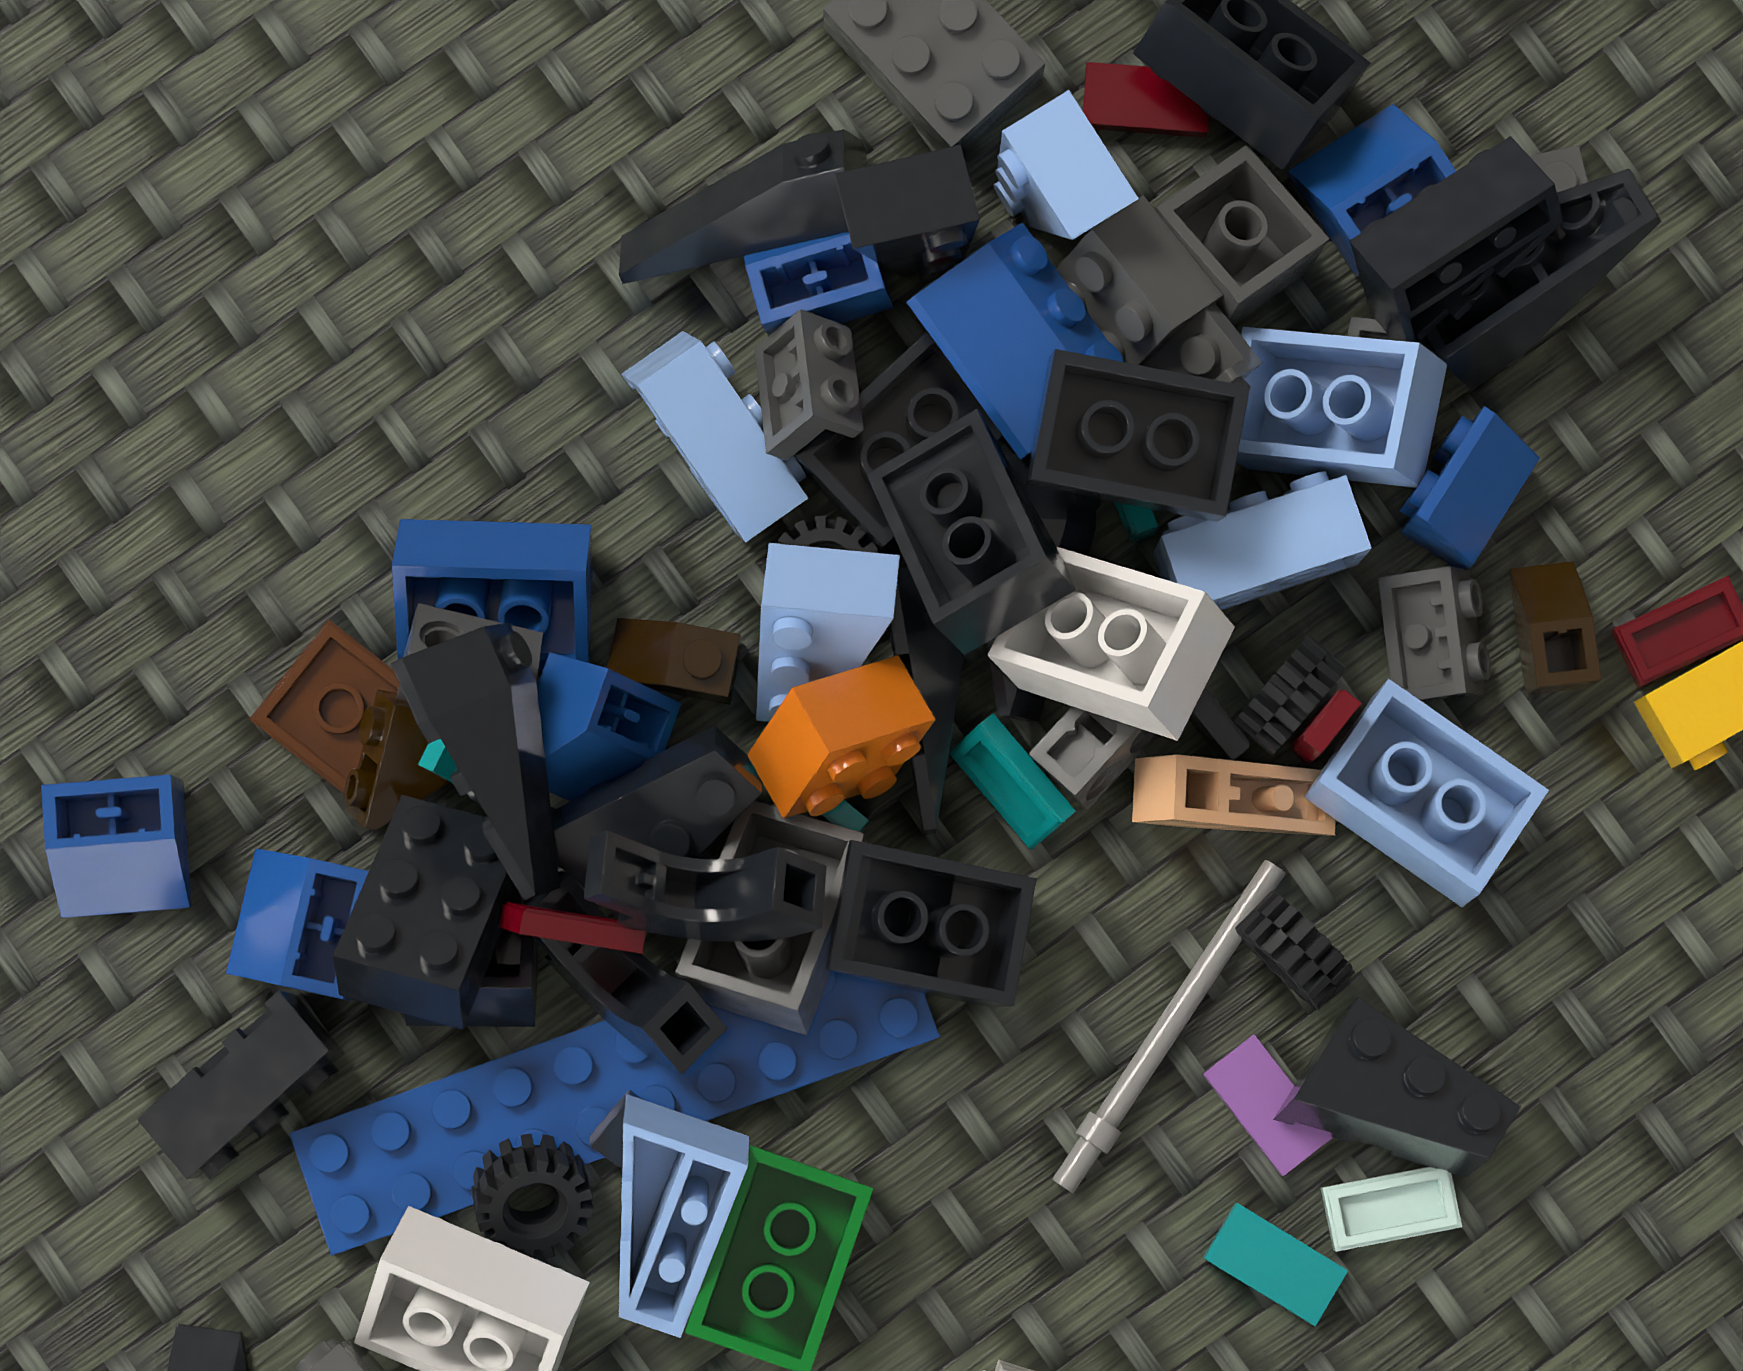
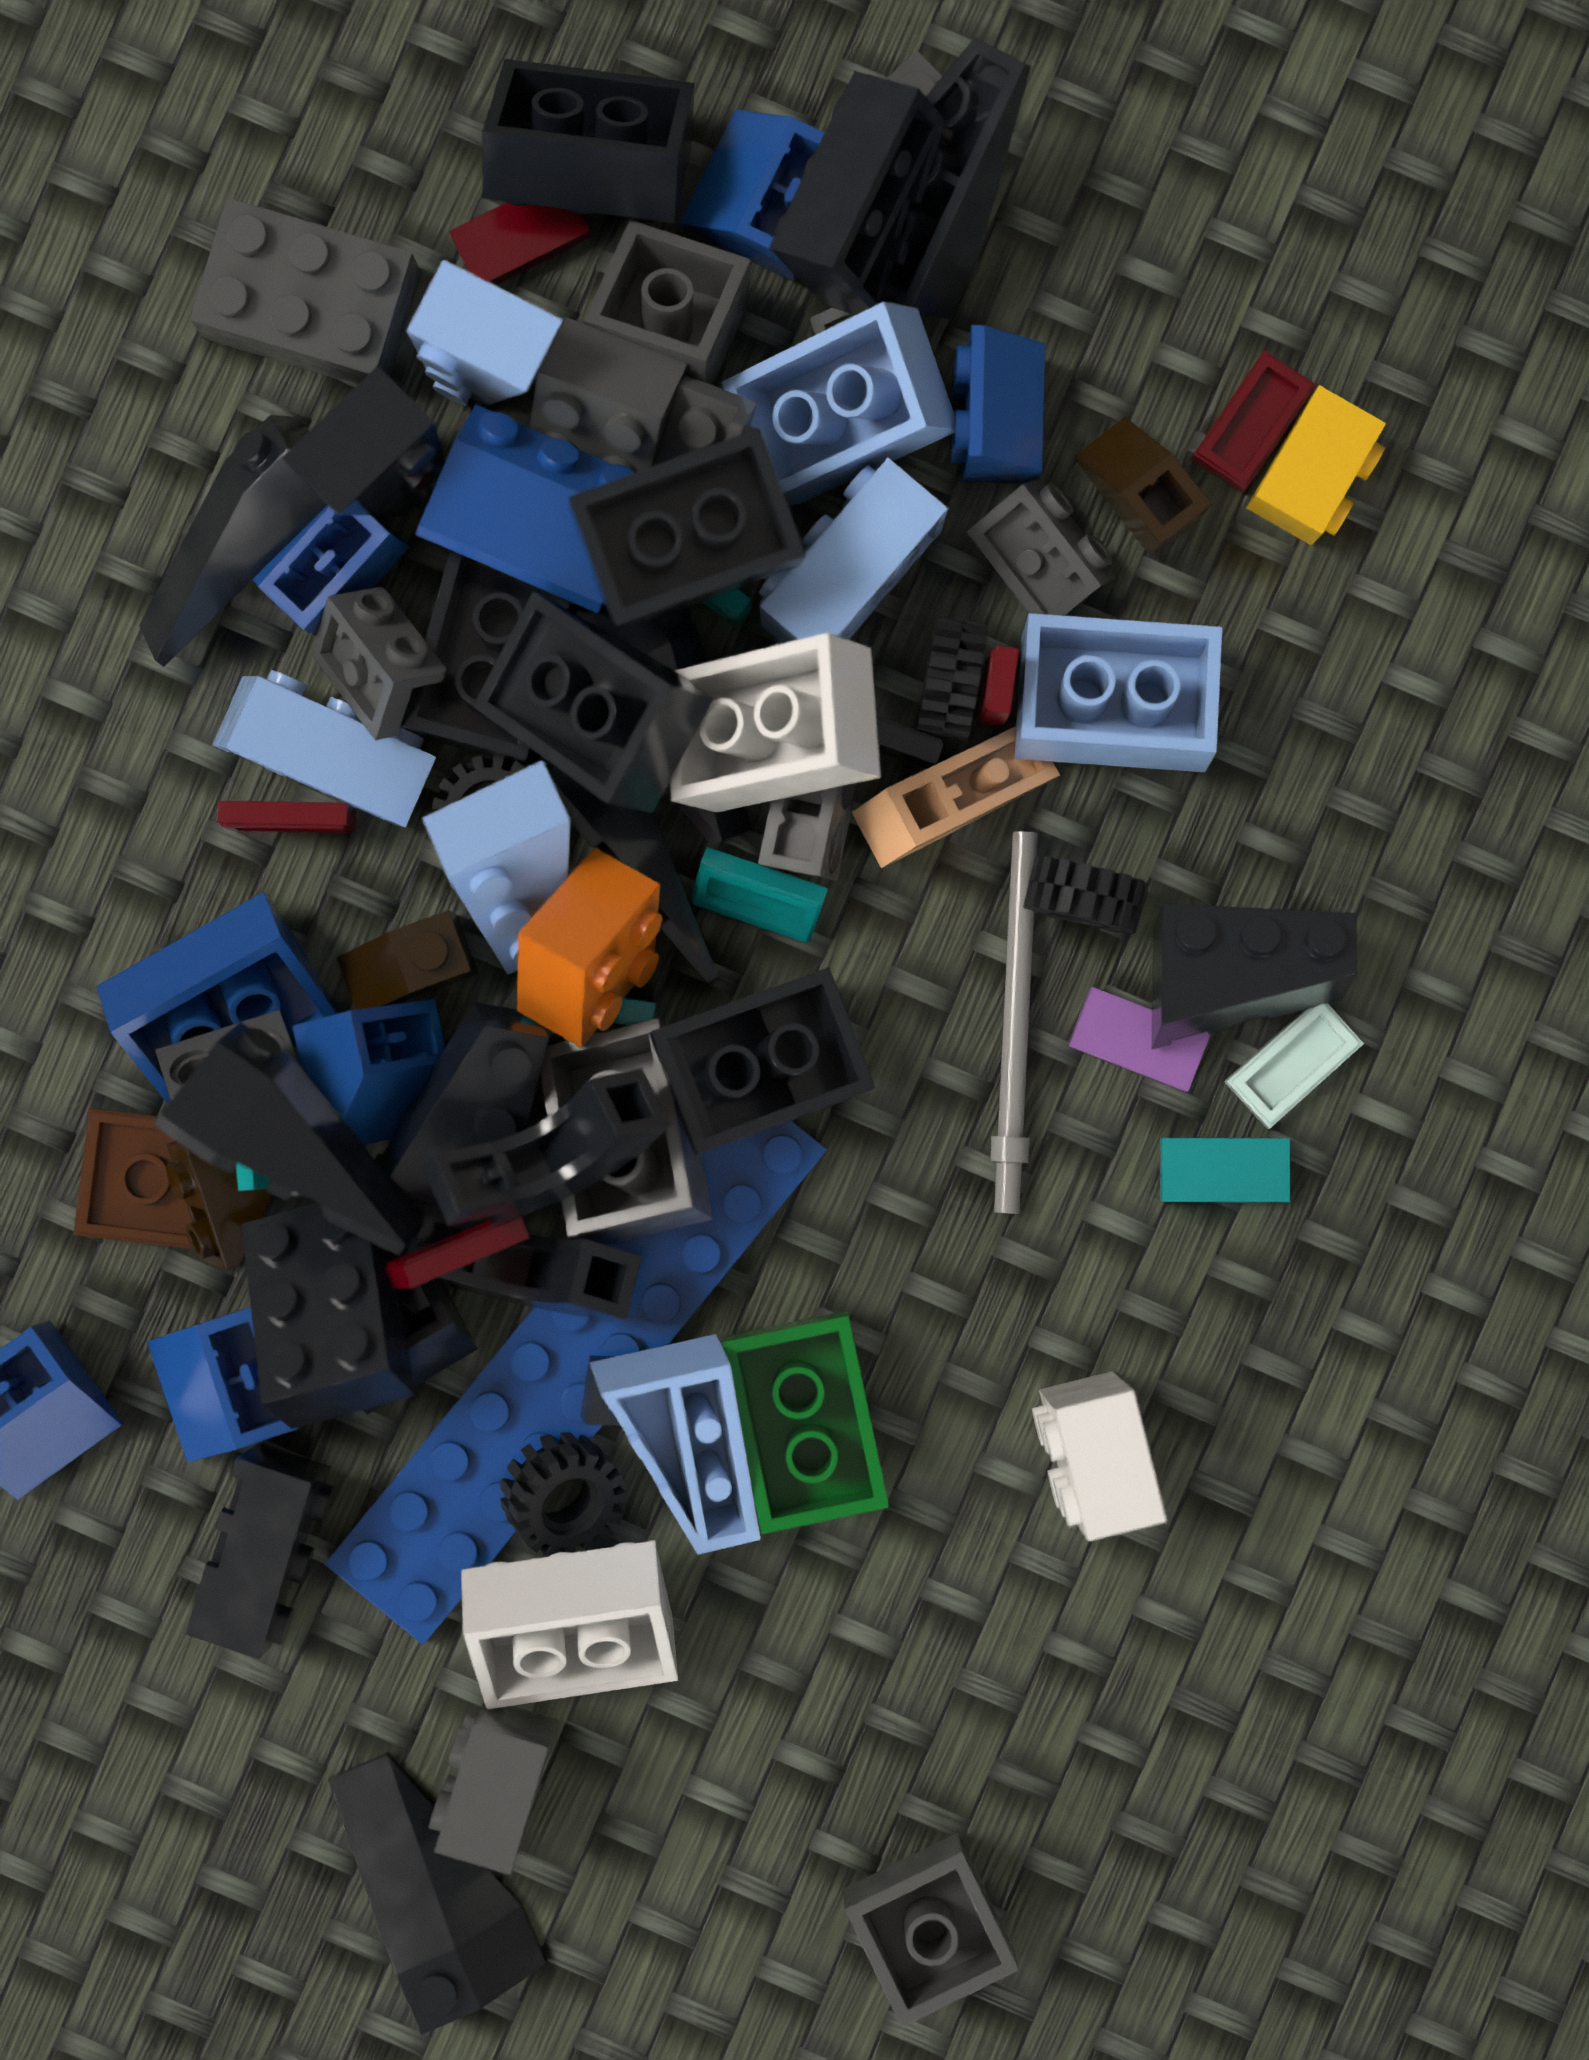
camera: 30 degrees left, 5 degrees up
none -> dark red tile [218,801,356,833]

